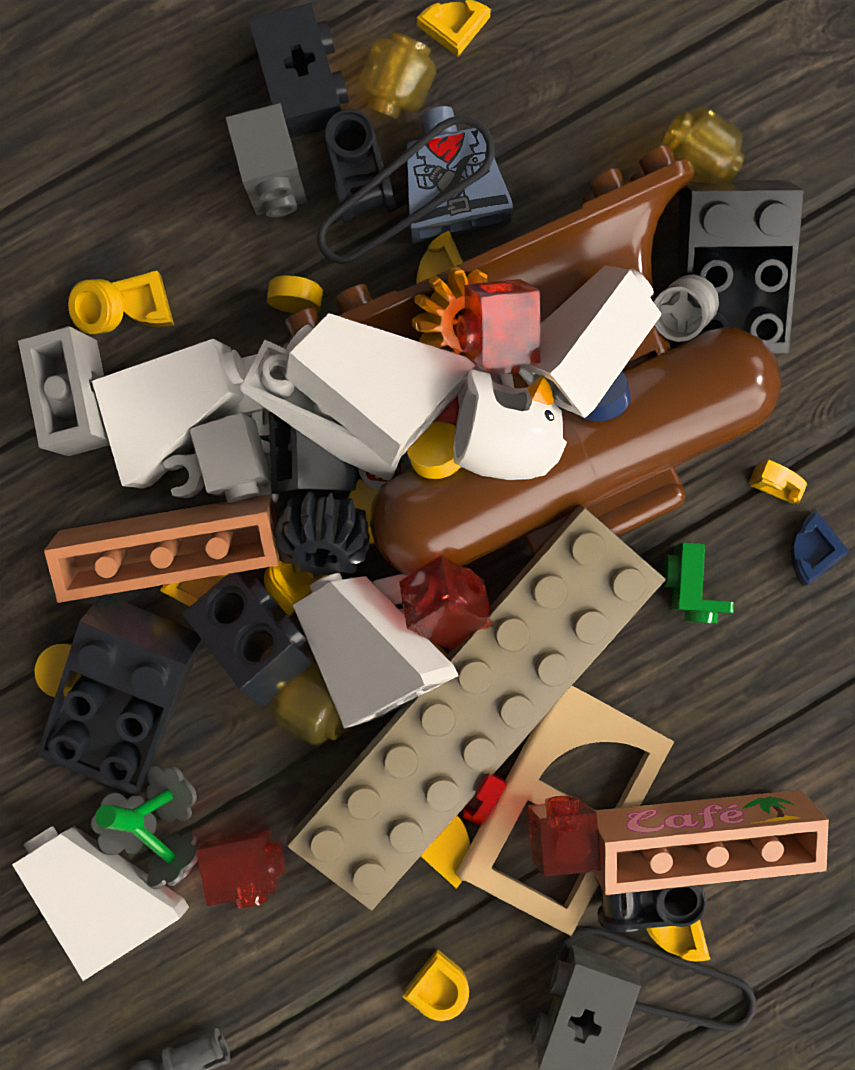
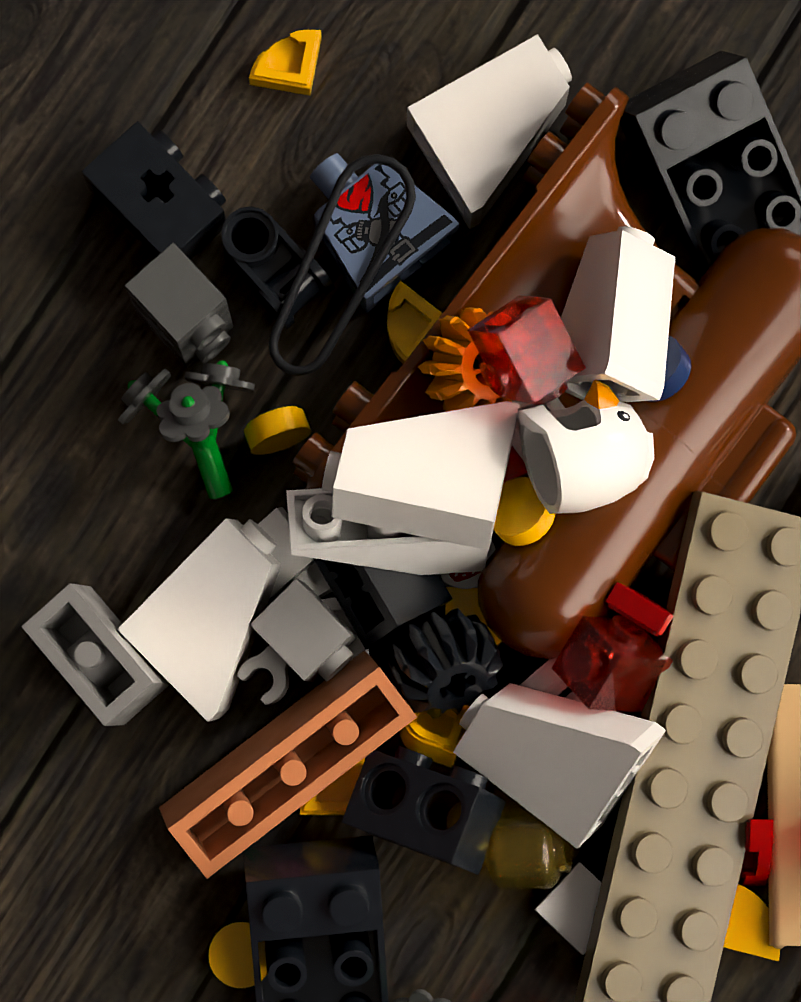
camera: 30 degrees left, 5 degrees down
yellow tile [68,279,124,334] -> none
yellow tile [112,271,174,327] -> none
clear yellow head [359,32,437,119] -> none
light grey wheel [654,275,719,342] -> none
clear yellow head [661,107,744,183] -> none
none -> dark grey plant [118,360,255,499]
none -> white slope [407,34,572,229]
none -> white tile [534,862,602,955]
none -> red tile [606,582,674,636]

